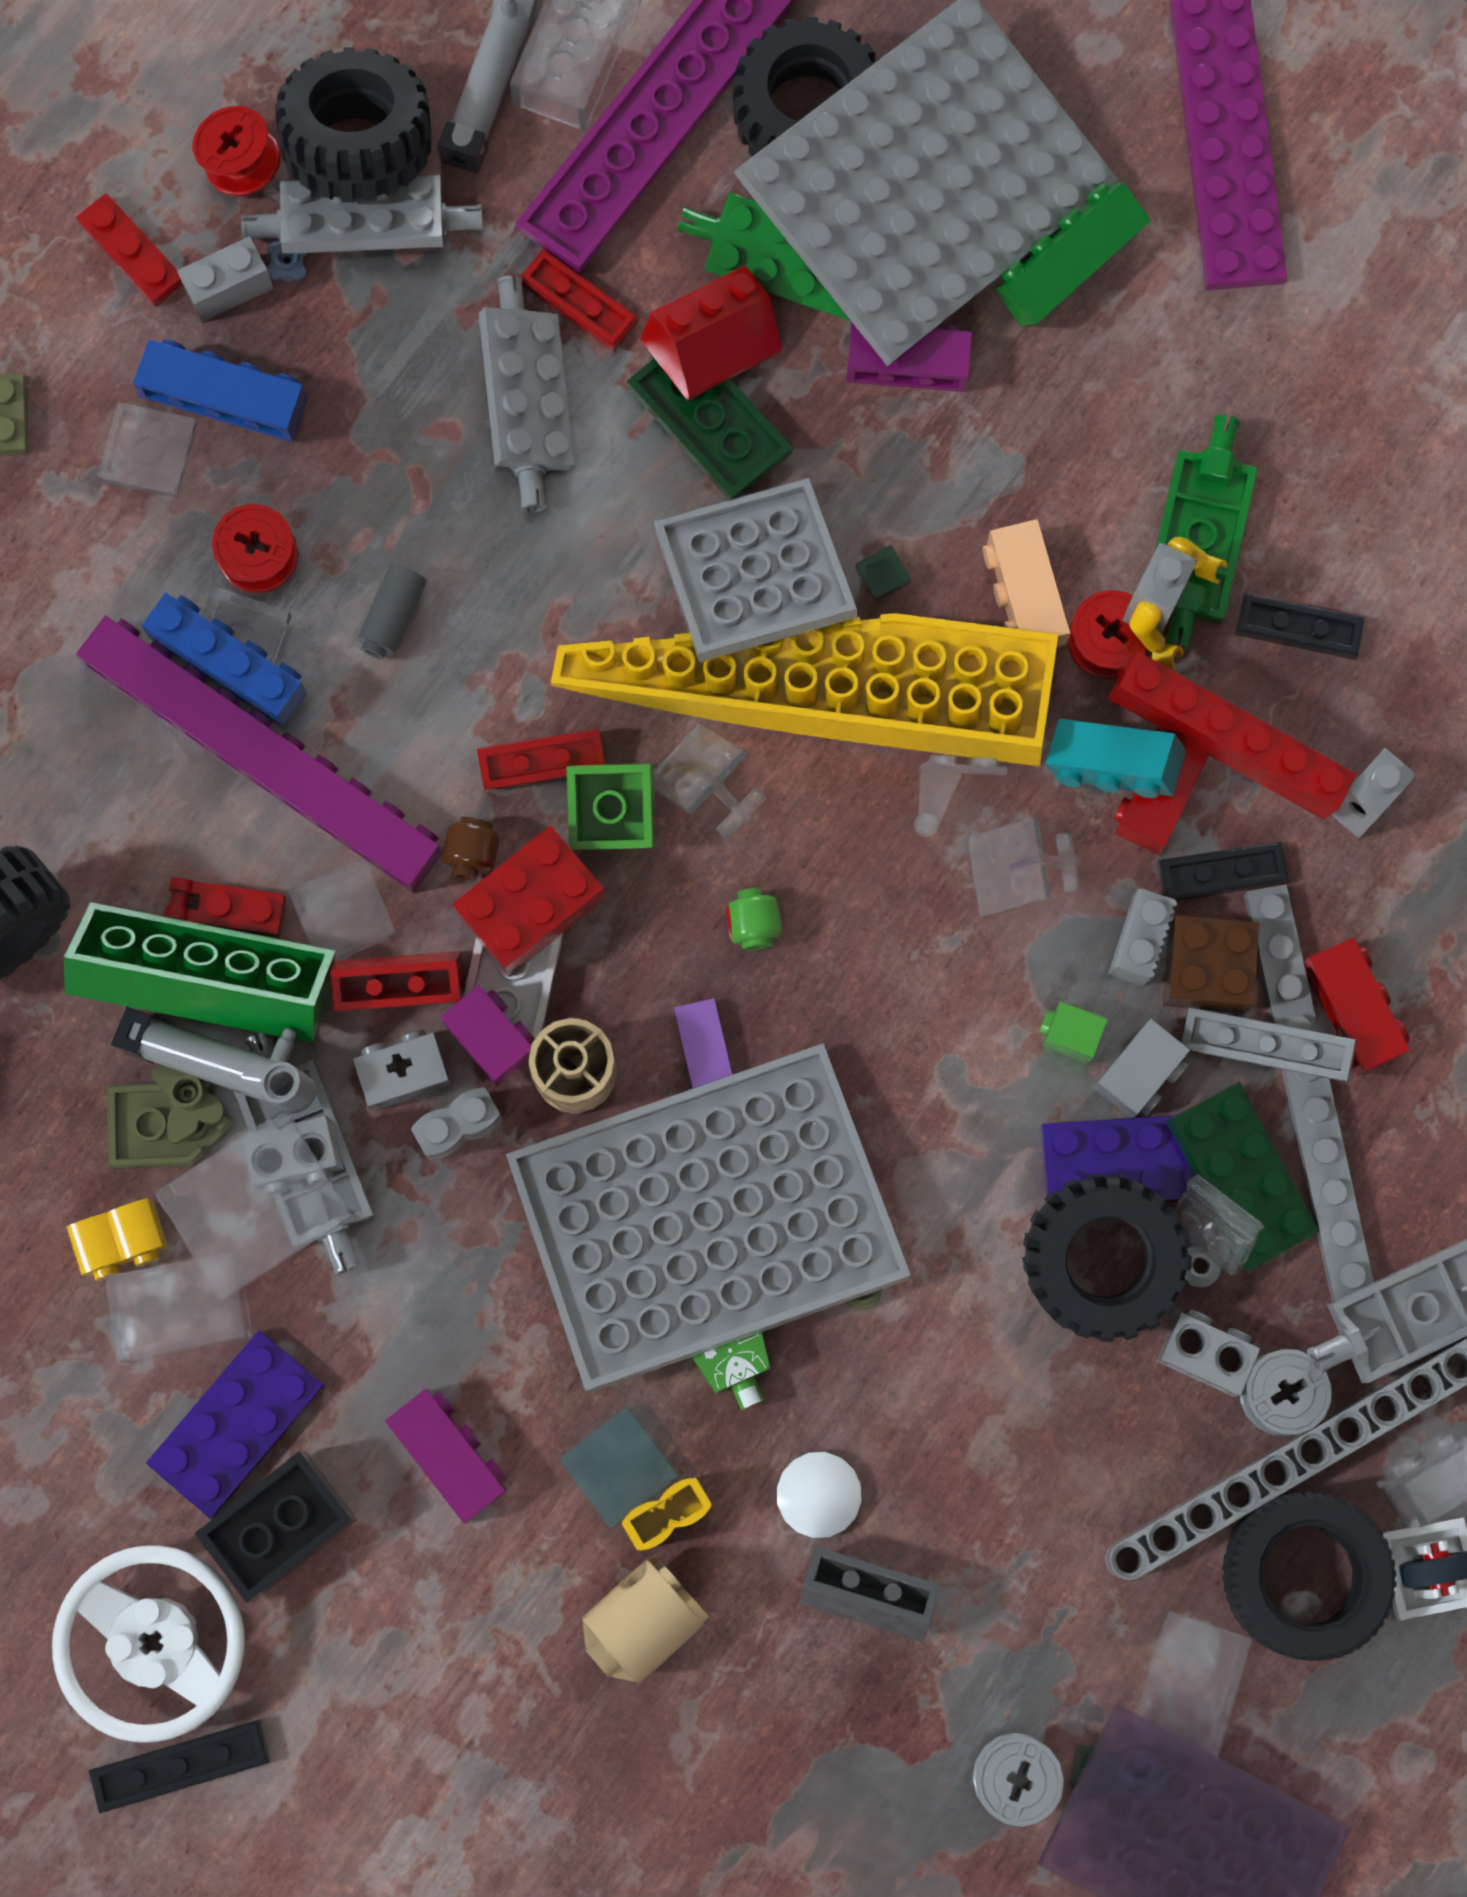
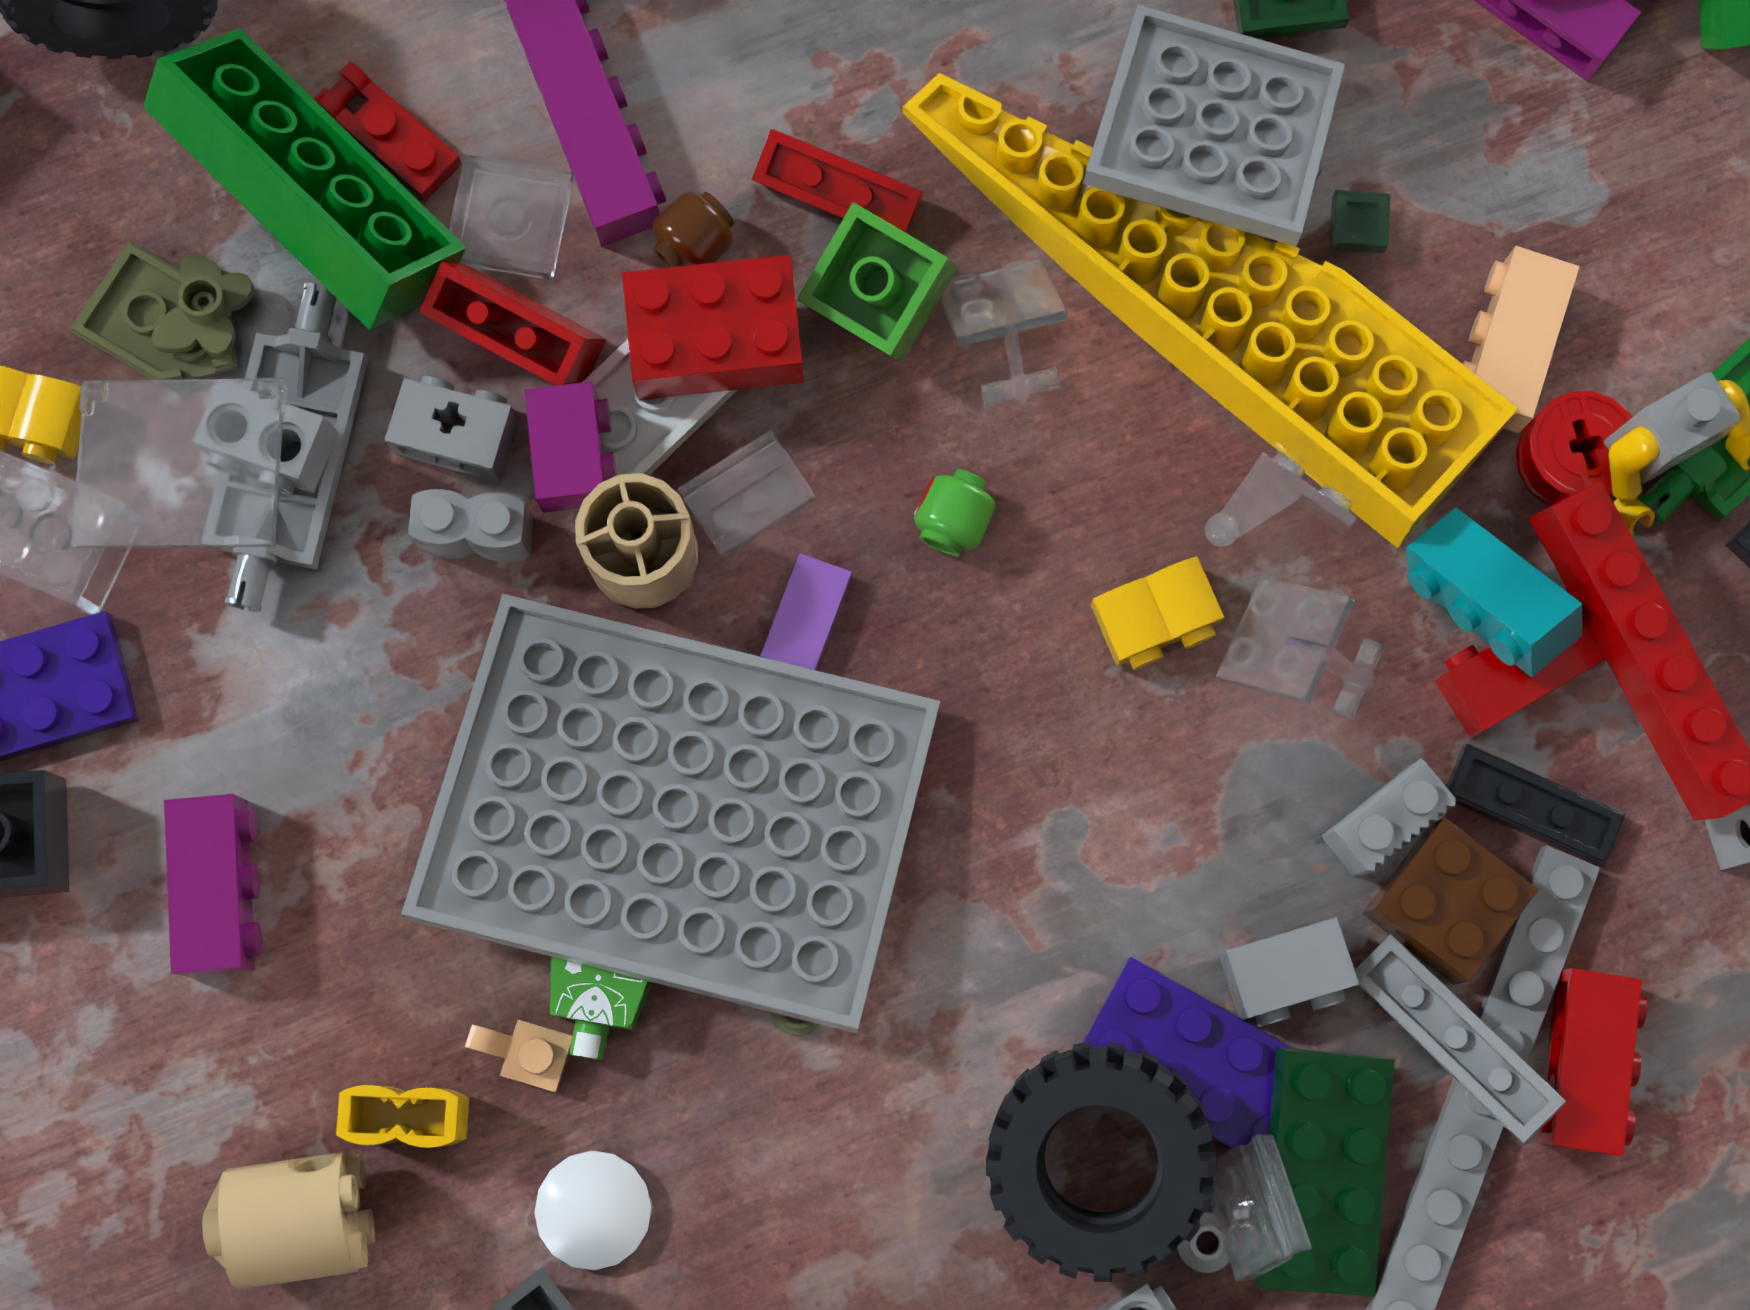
camera: 35 degrees right, 0 degrees up
light grey piece [111,1006,316,1113] -> none
clear light blue tile [559,1407,678,1528] -> none
bright green brick [1039,1001,1108,1064] -> none
none -> light nougat plate [465,1020,572,1092]
none -> clear plate [678,429,816,560]
none -> yellow brick [1090,556,1224,670]

